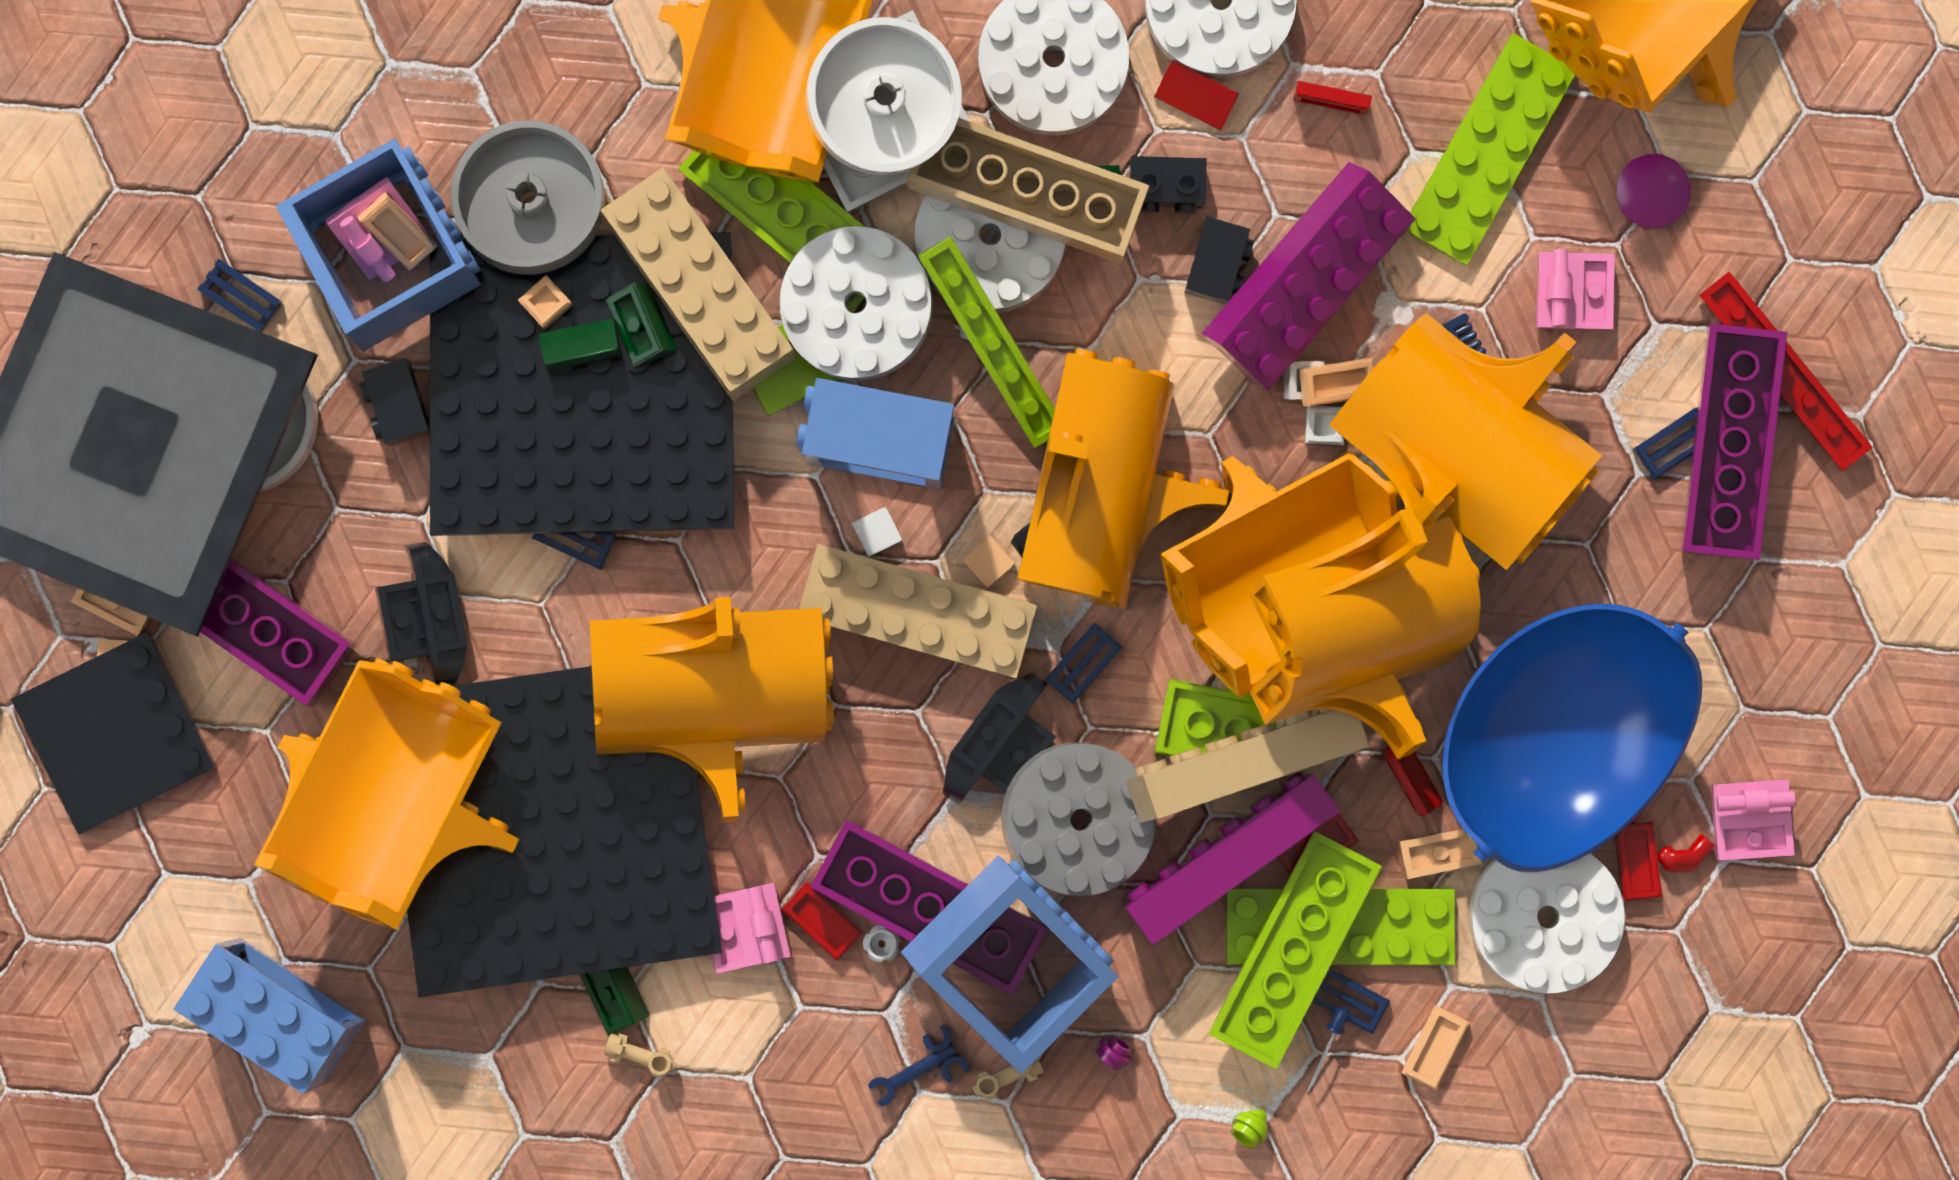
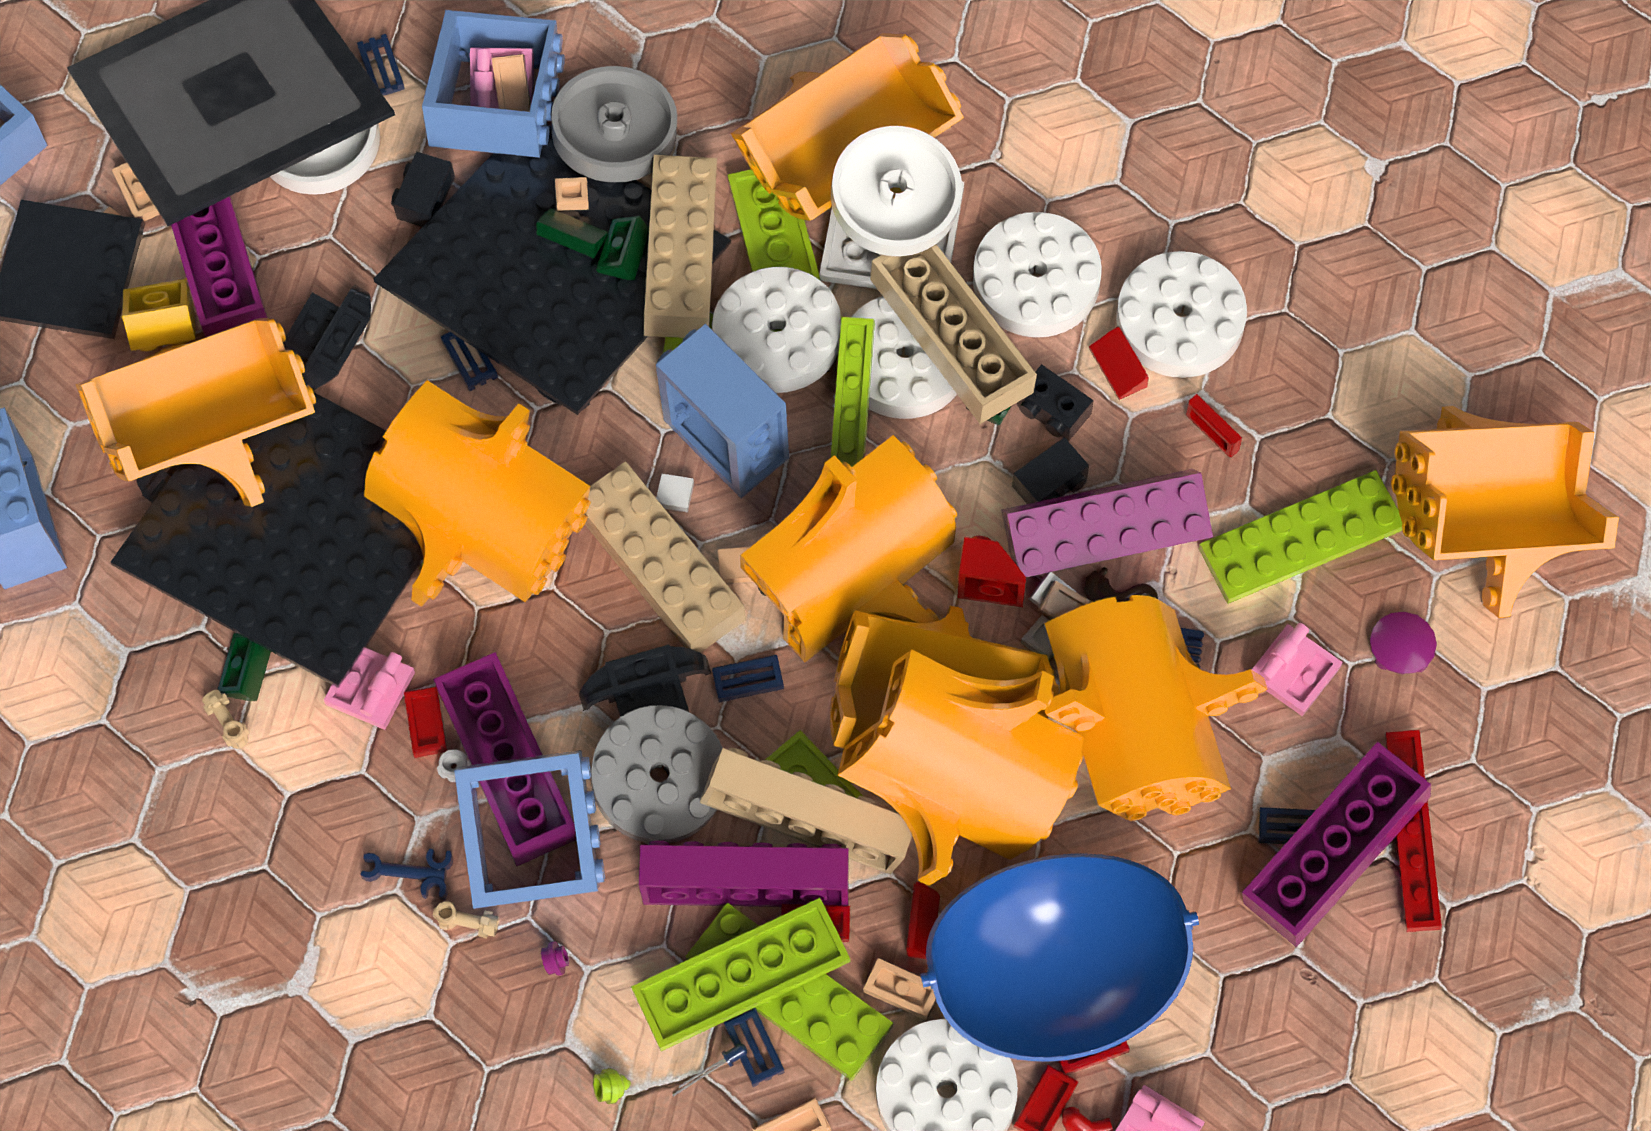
camera: 35 degrees right, 20 degrees down
none -> yellow brick [122,278,195,351]
none -> red slope [957,535,1026,608]
none -> dark brown piece [1084,567,1158,602]

